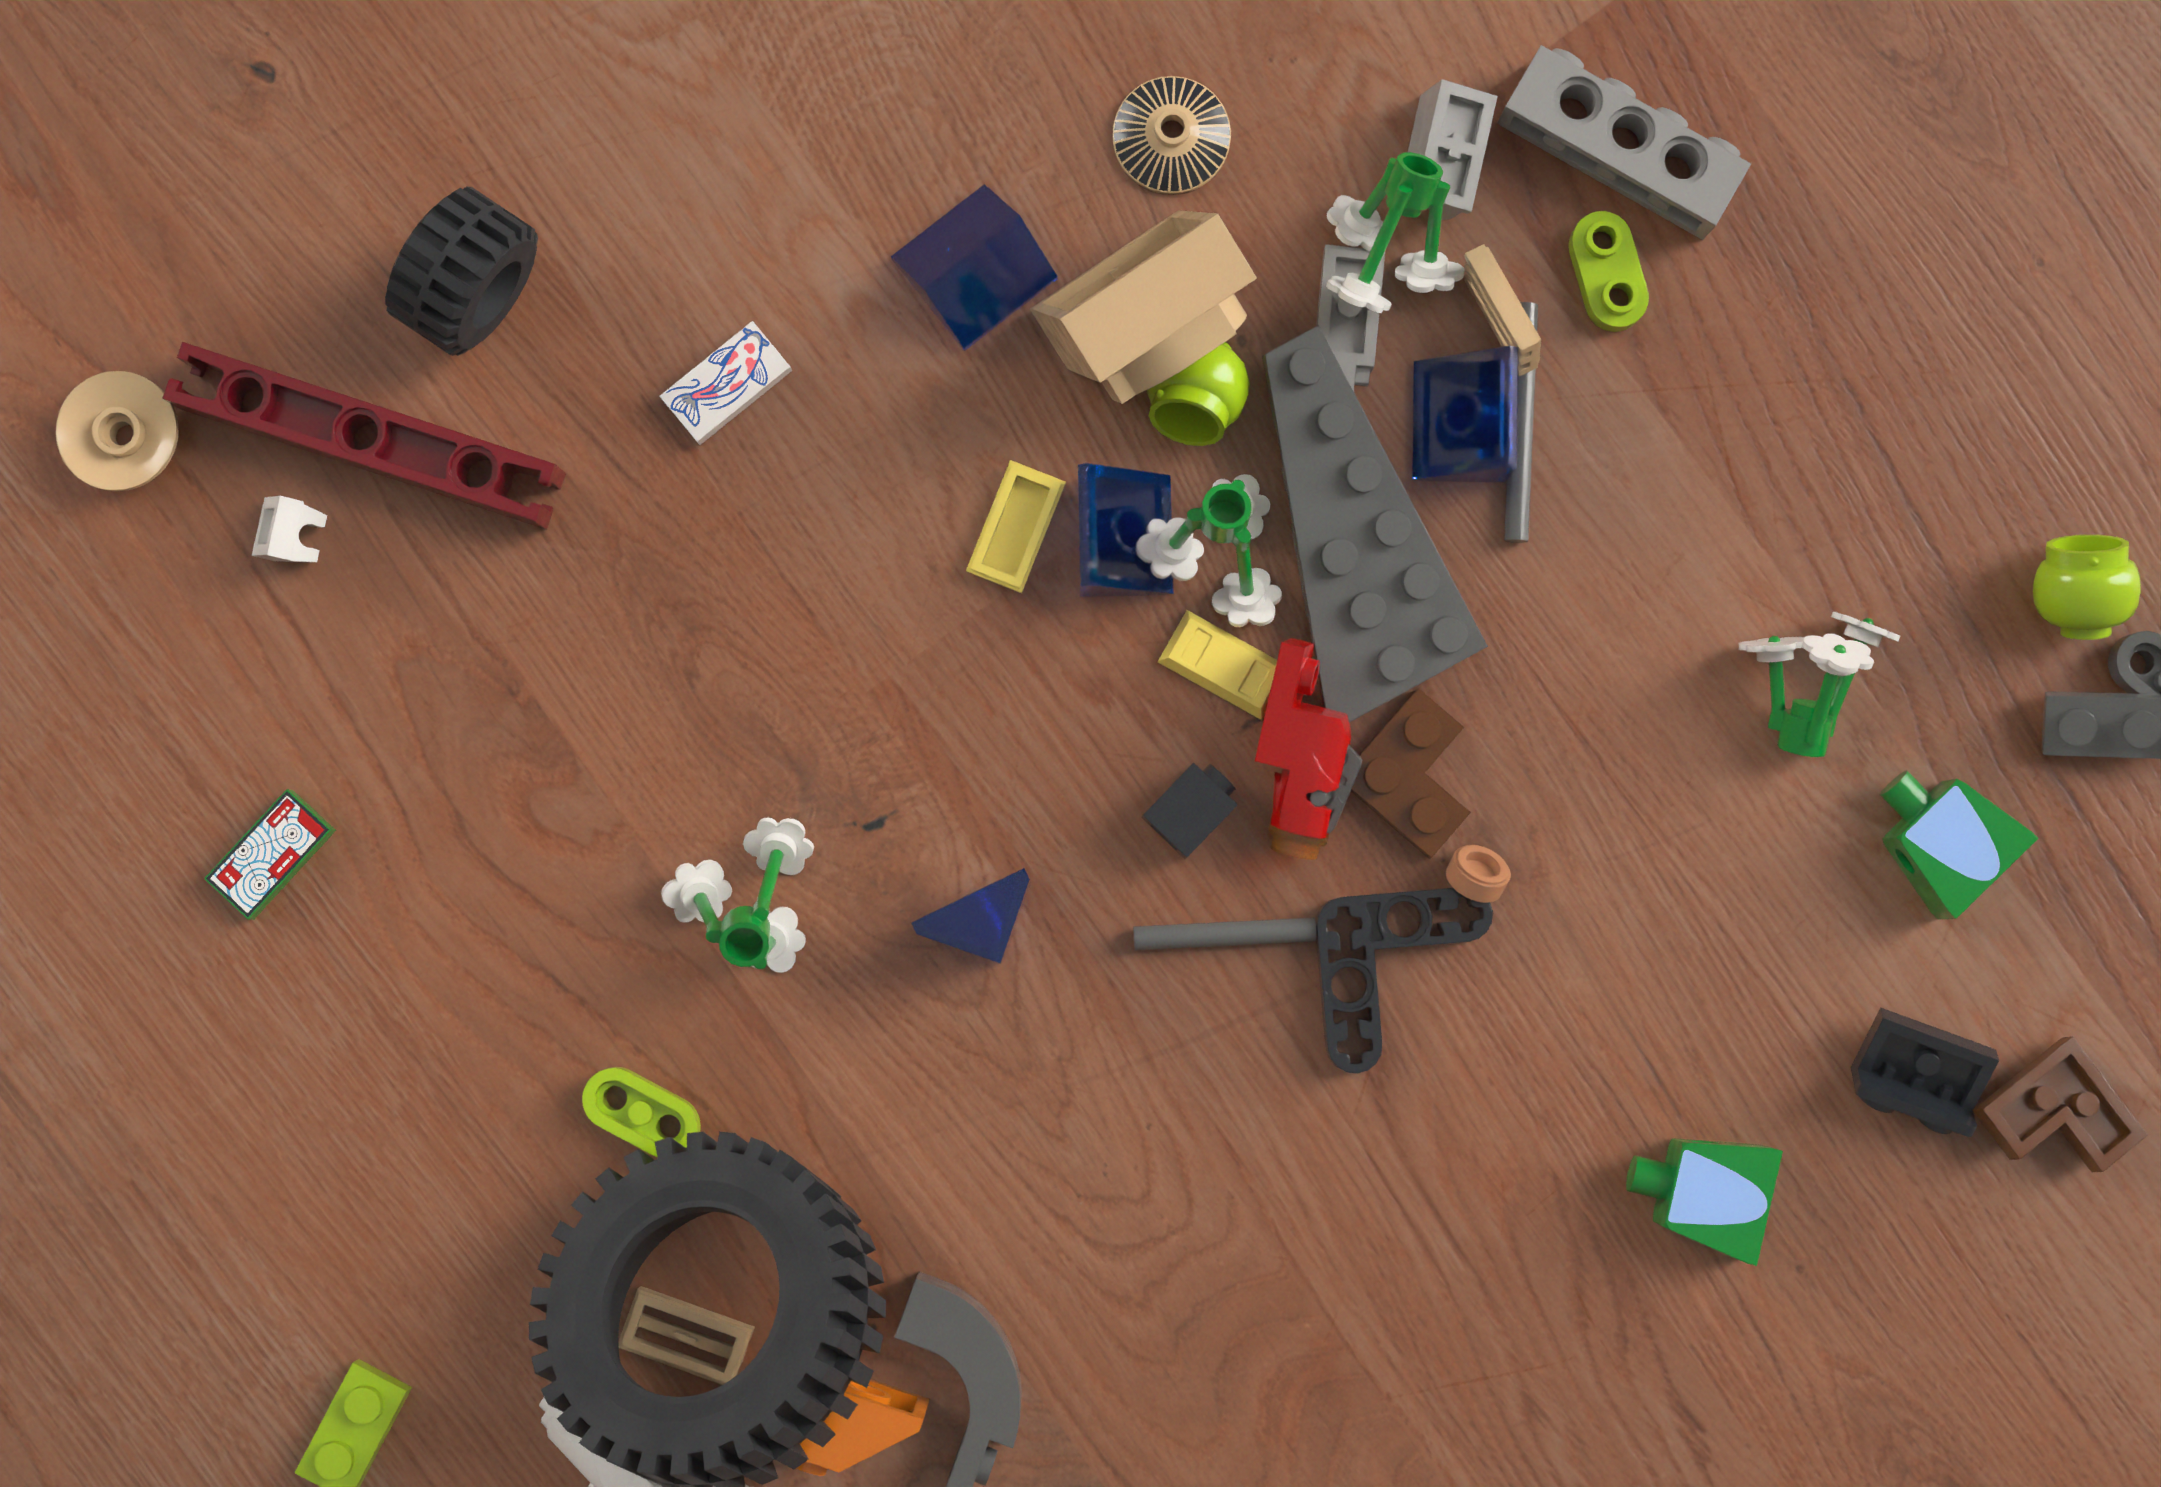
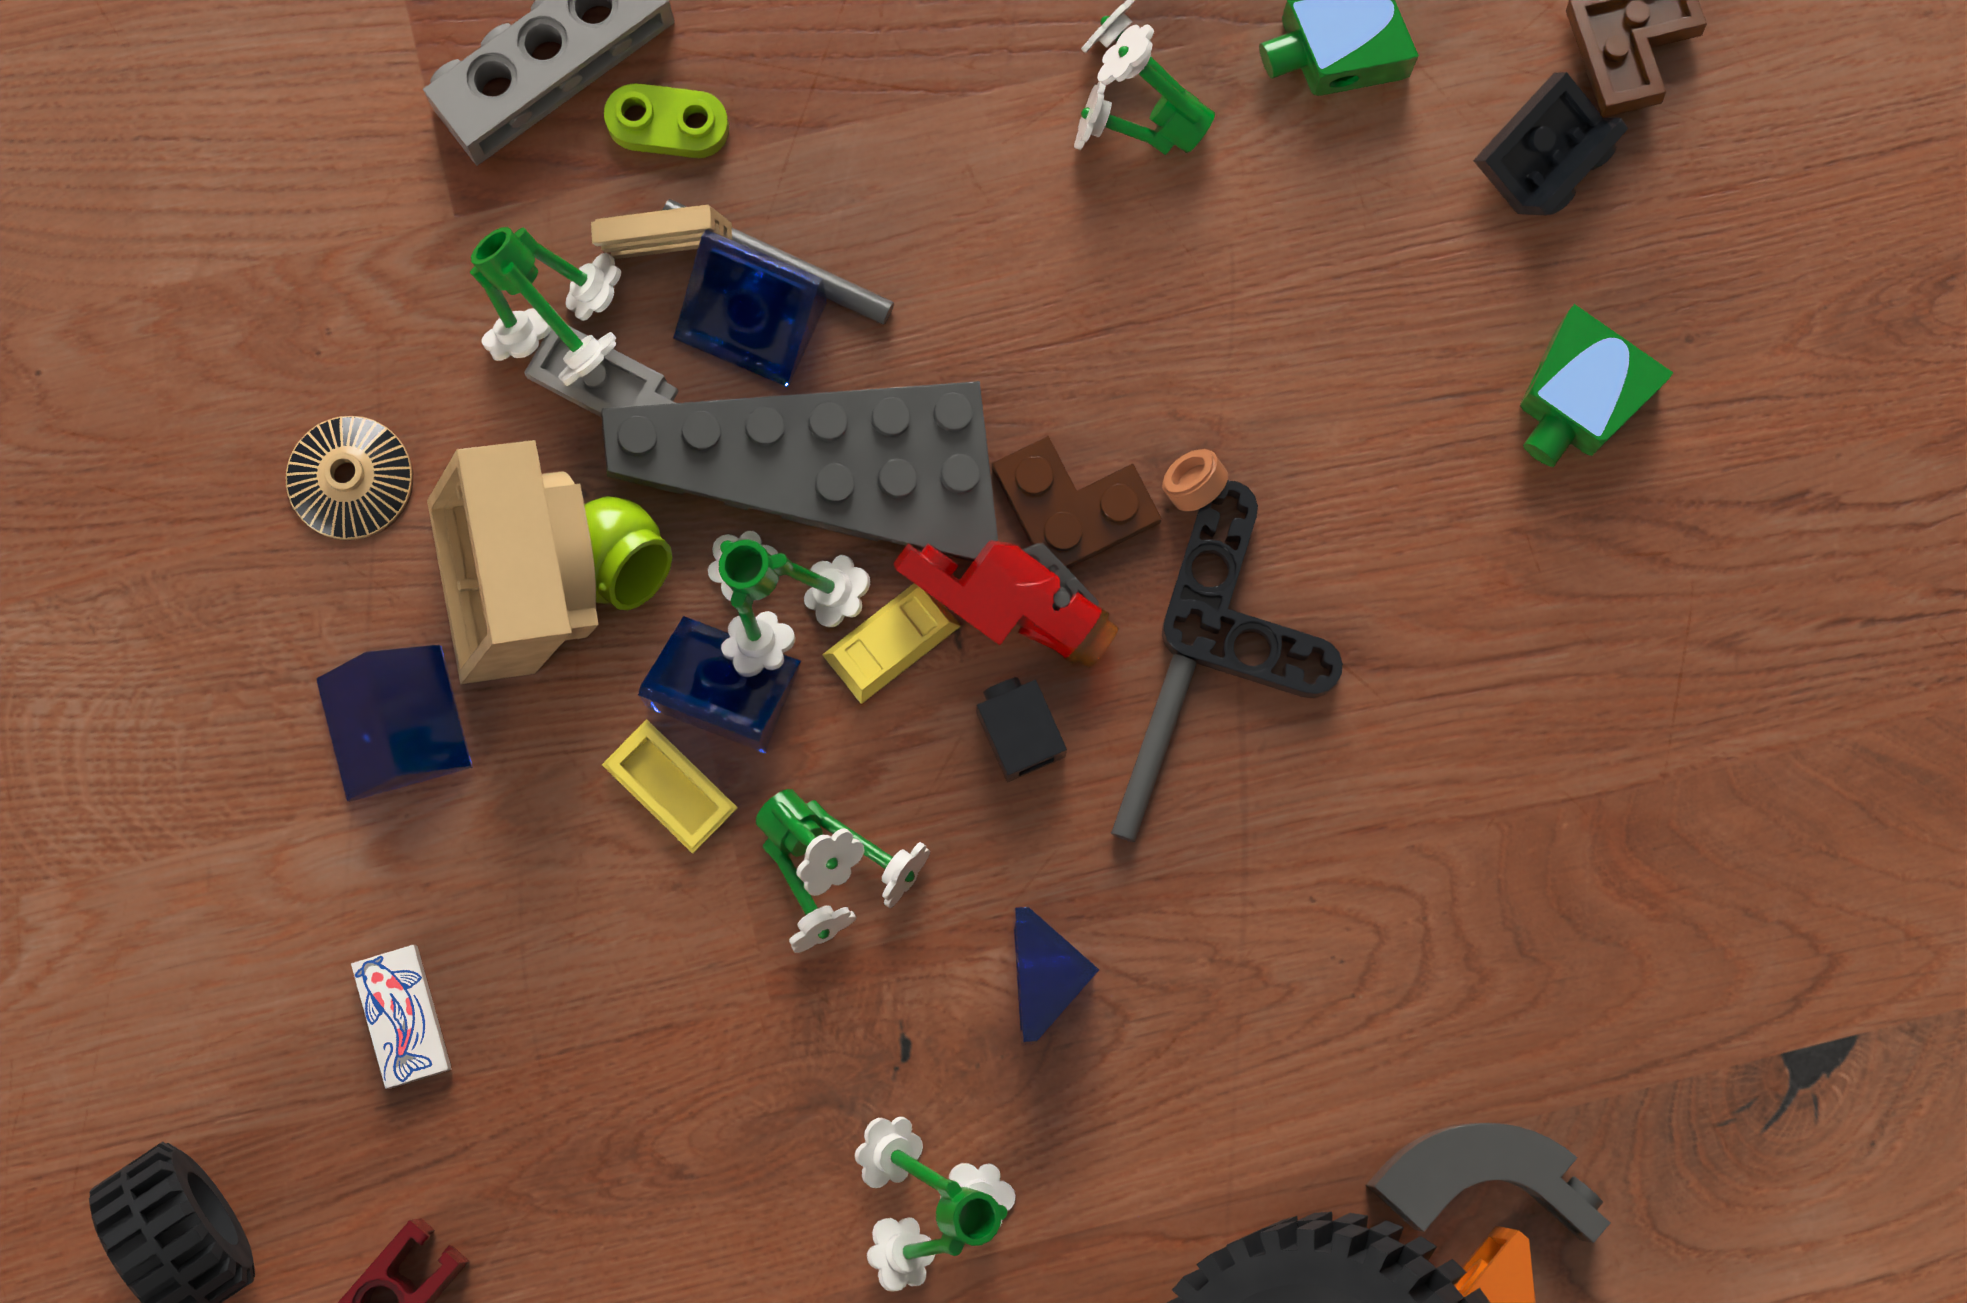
camera: 70 degrees left, 5 degrees down
light grey hinge [1408,79,1498,220] -> none
none -> plant [756,789,930,953]

